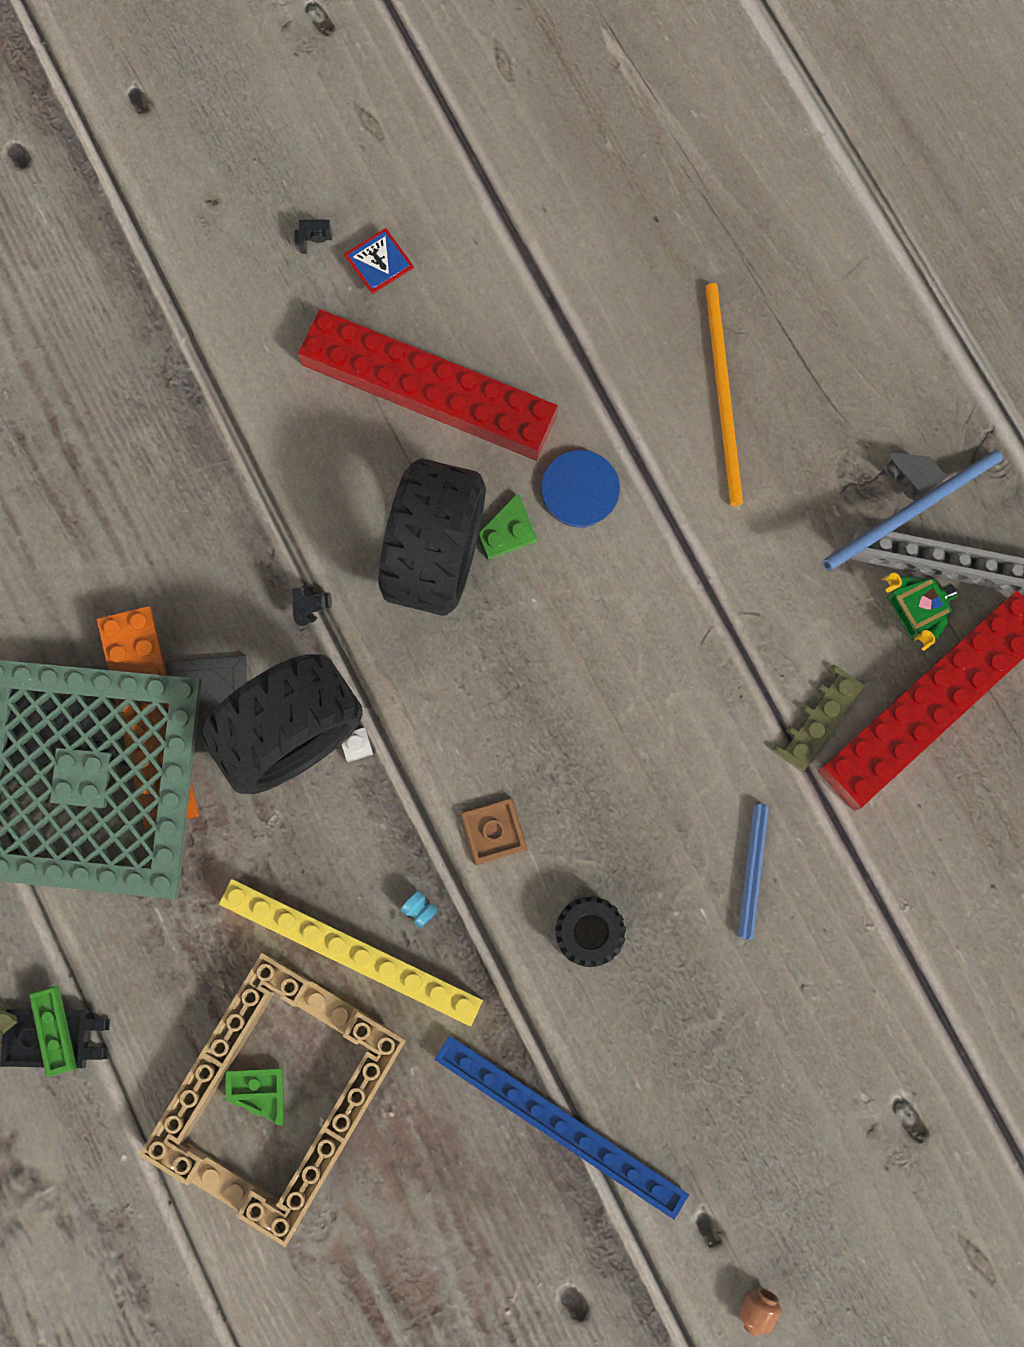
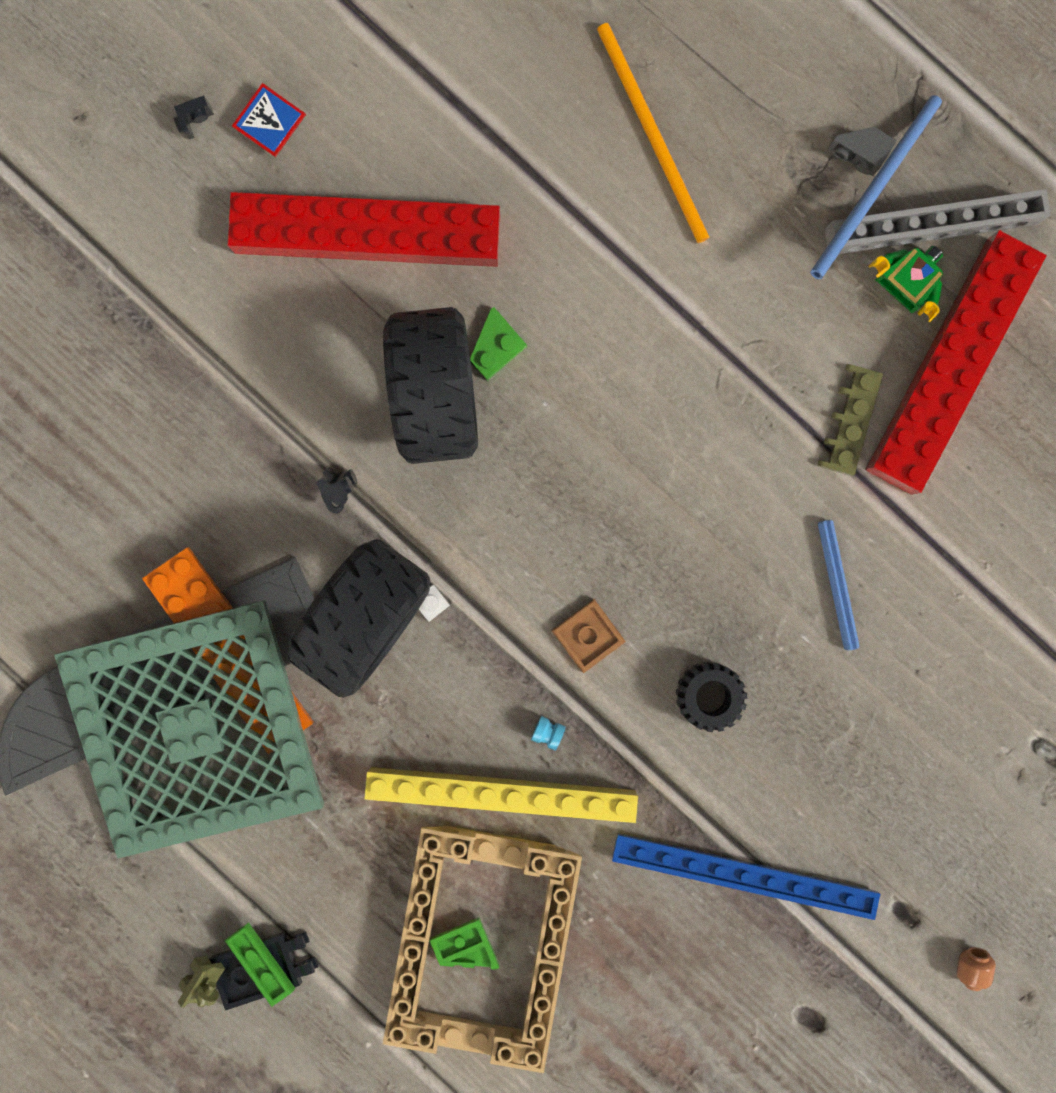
camera: 20 degrees left, 10 degrees up
blue tile [541,450,620,528] -> none

